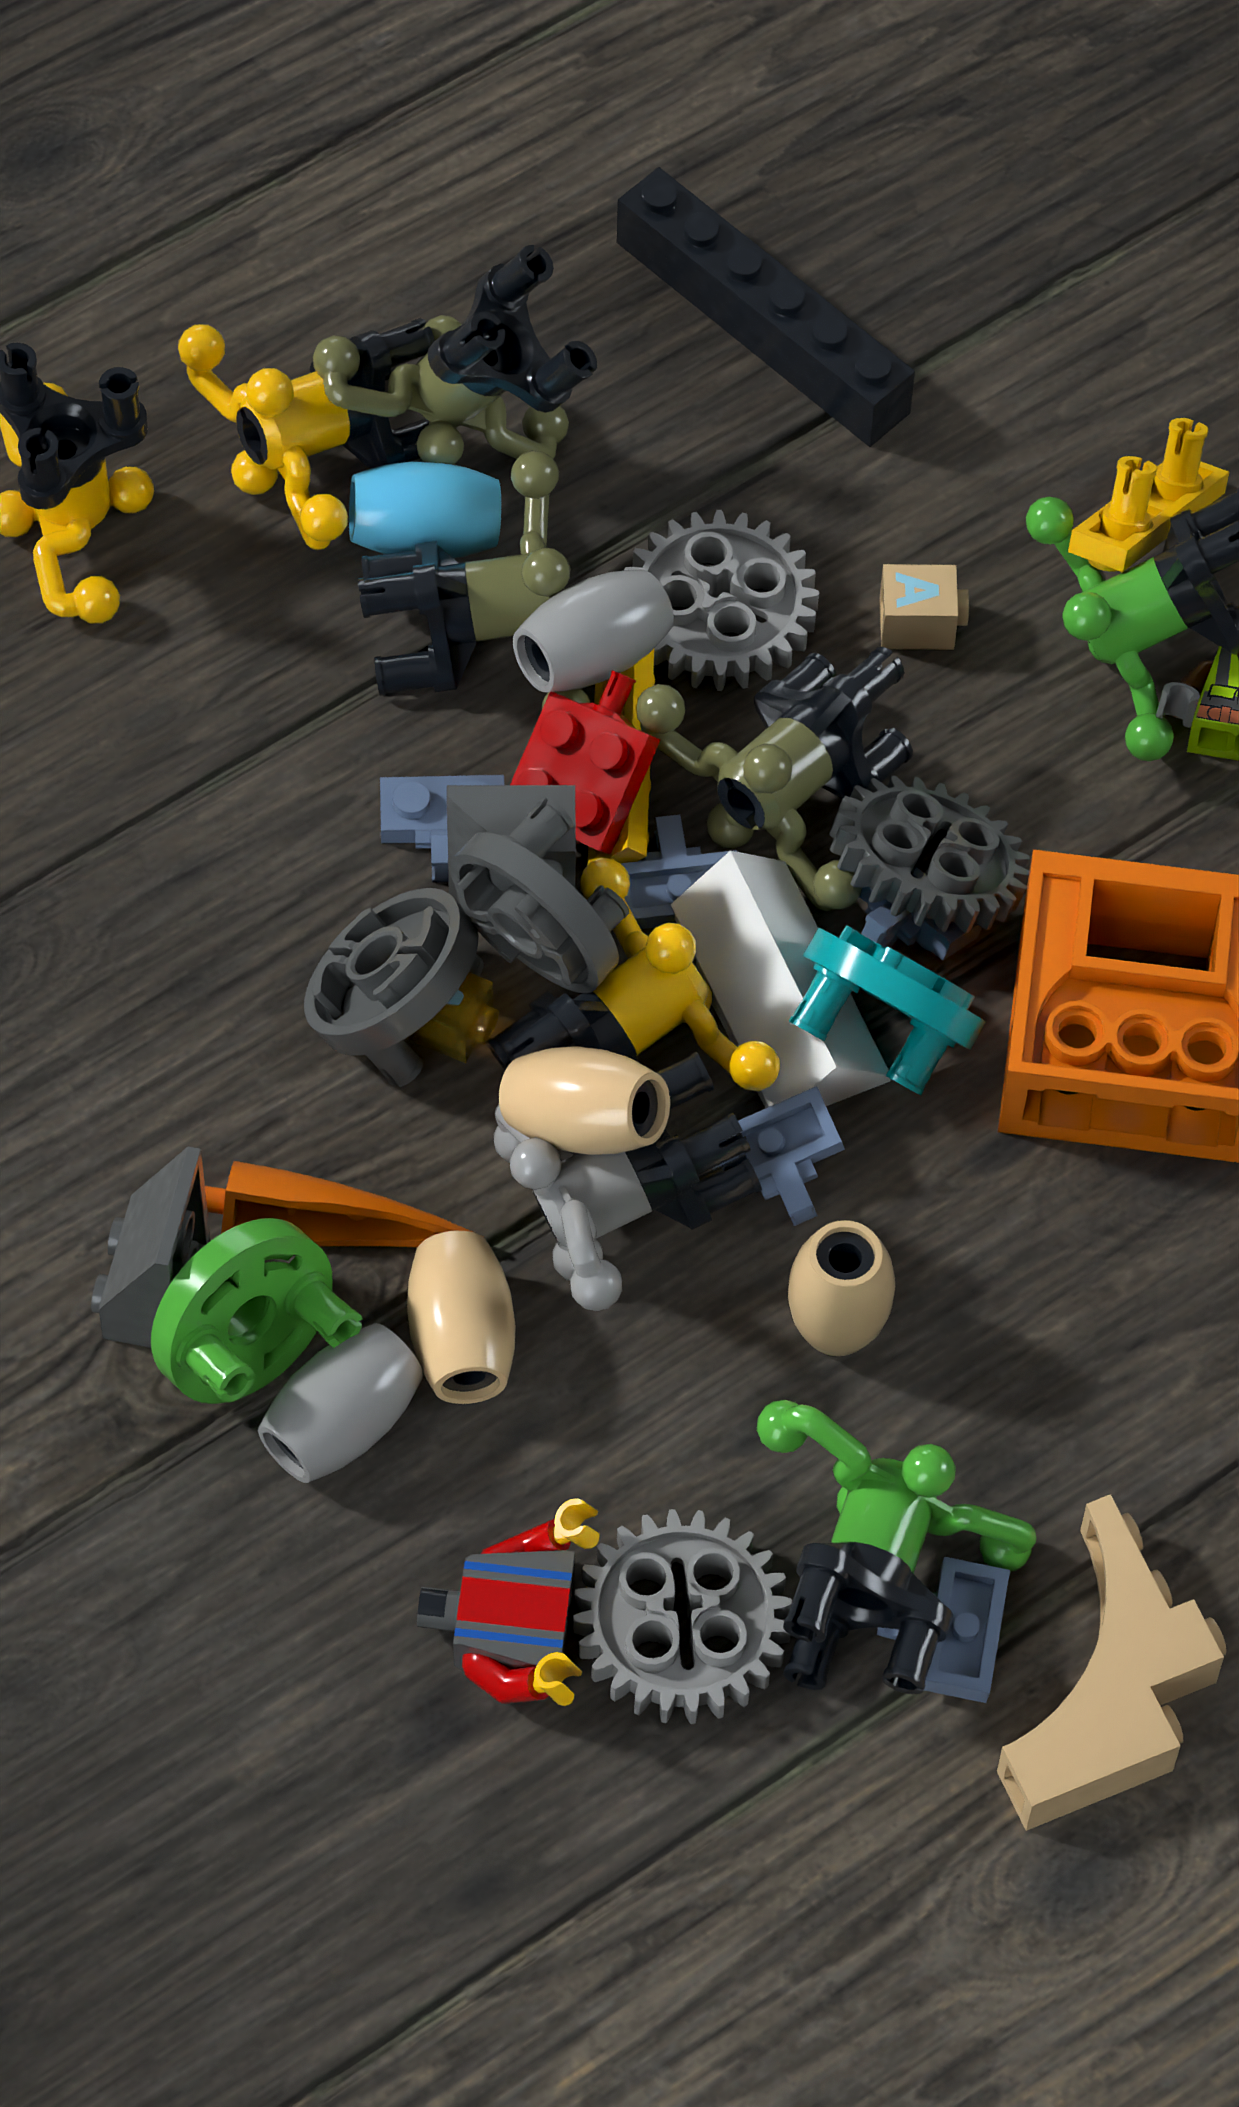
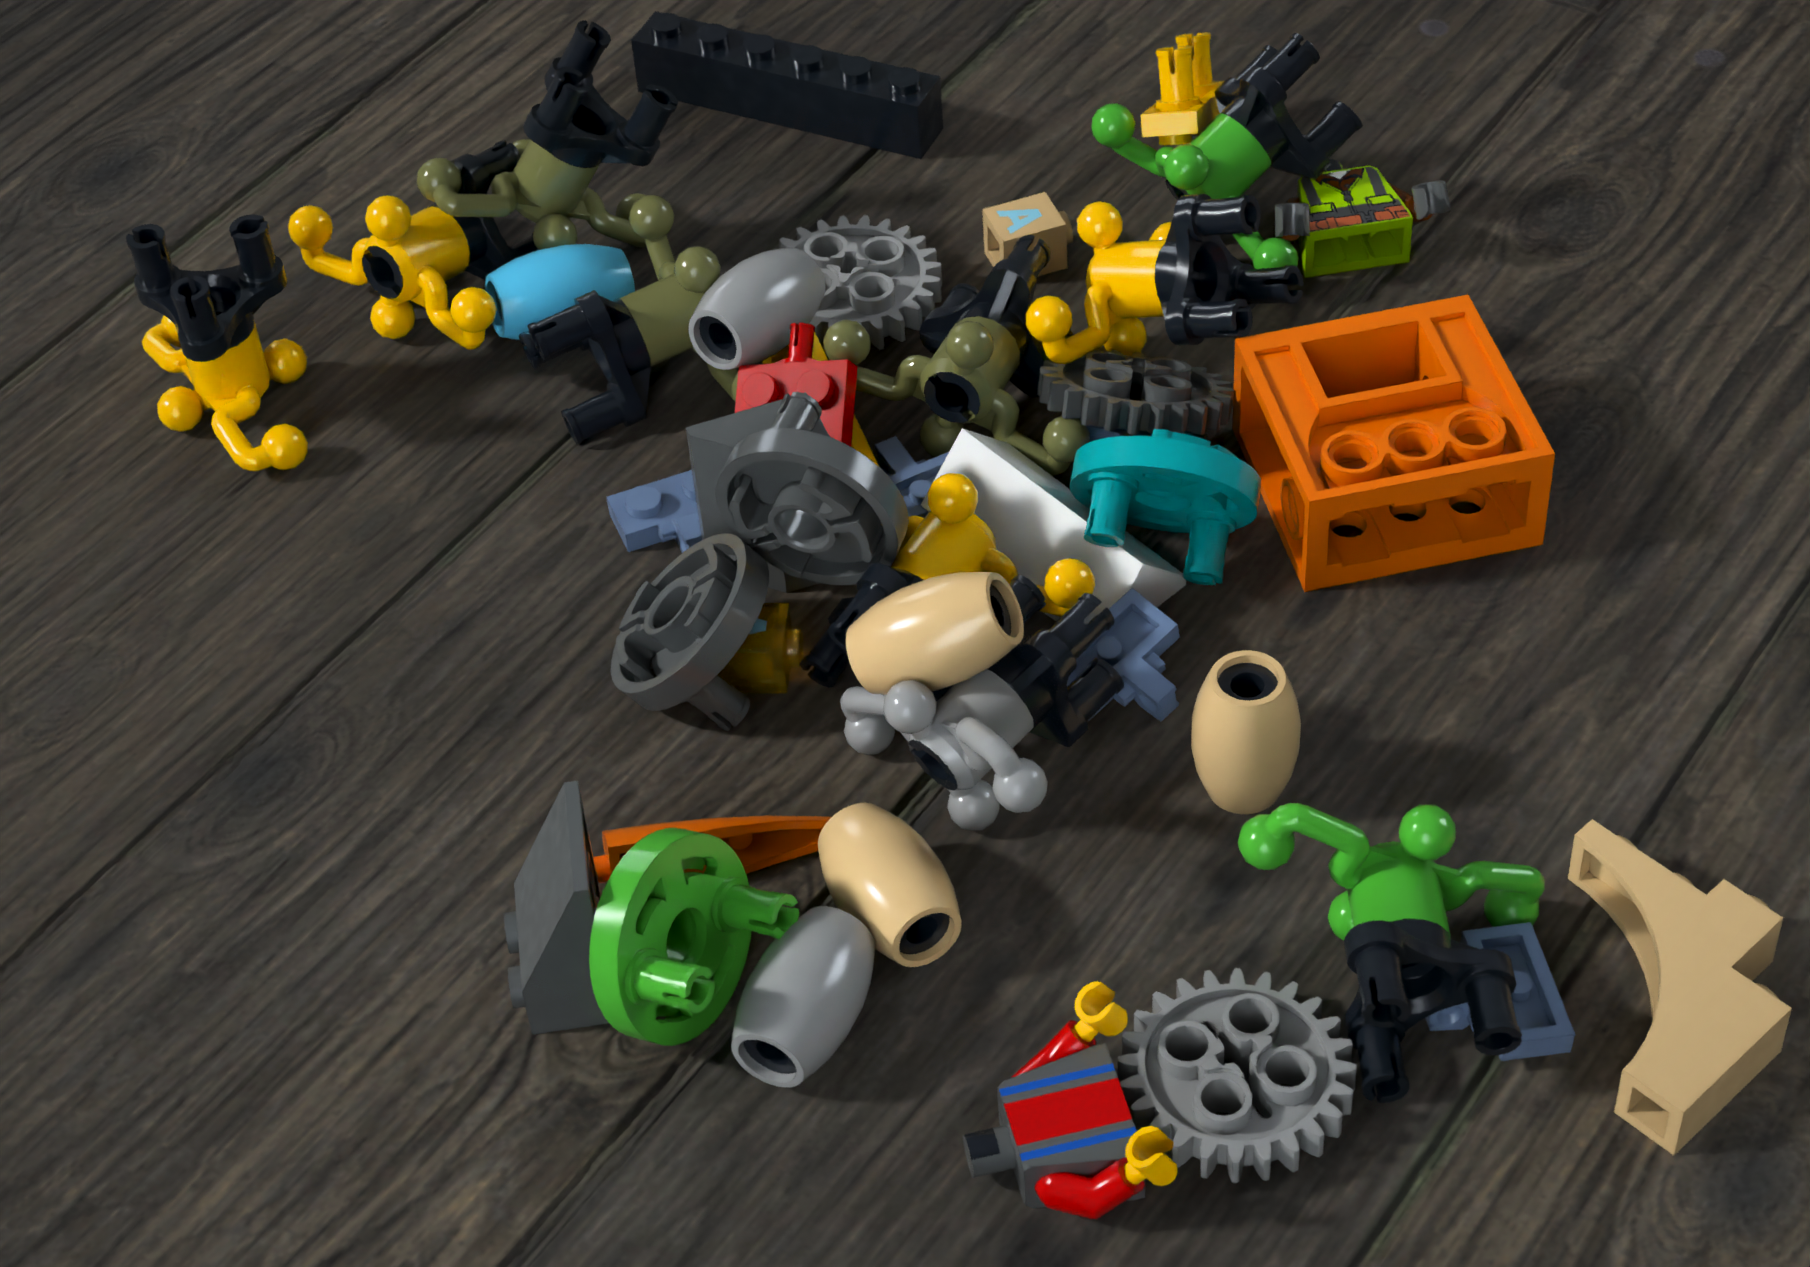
camera: 15 degrees left, 15 degrees down
none -> wheel [1026,194,1303,364]

